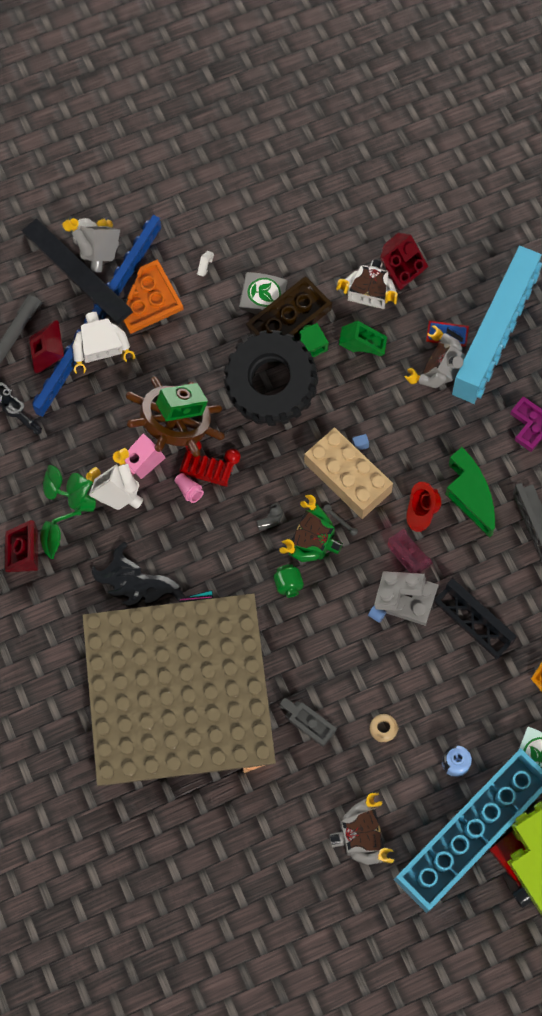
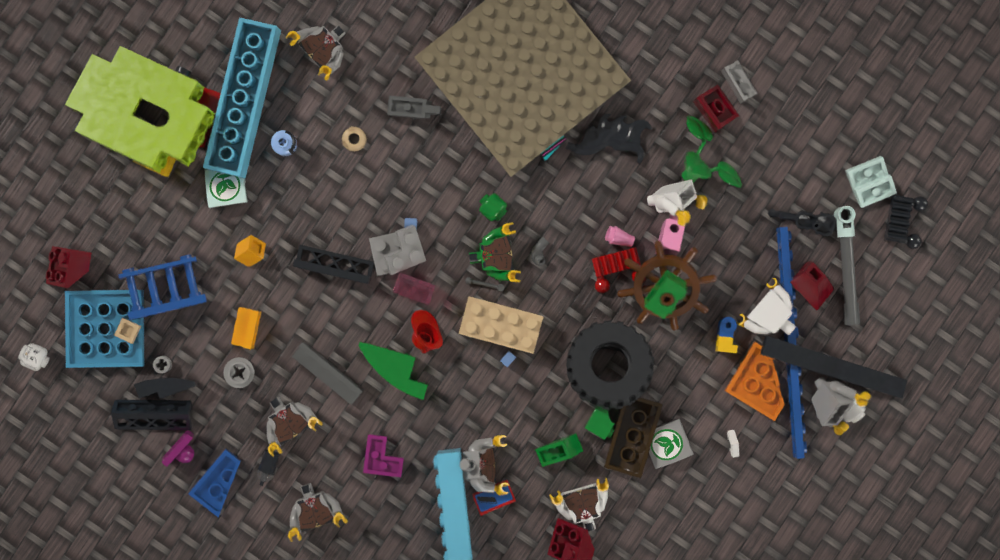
camera: 145 degrees right, 20 degrees up
none -> leg [715,317,738,353]

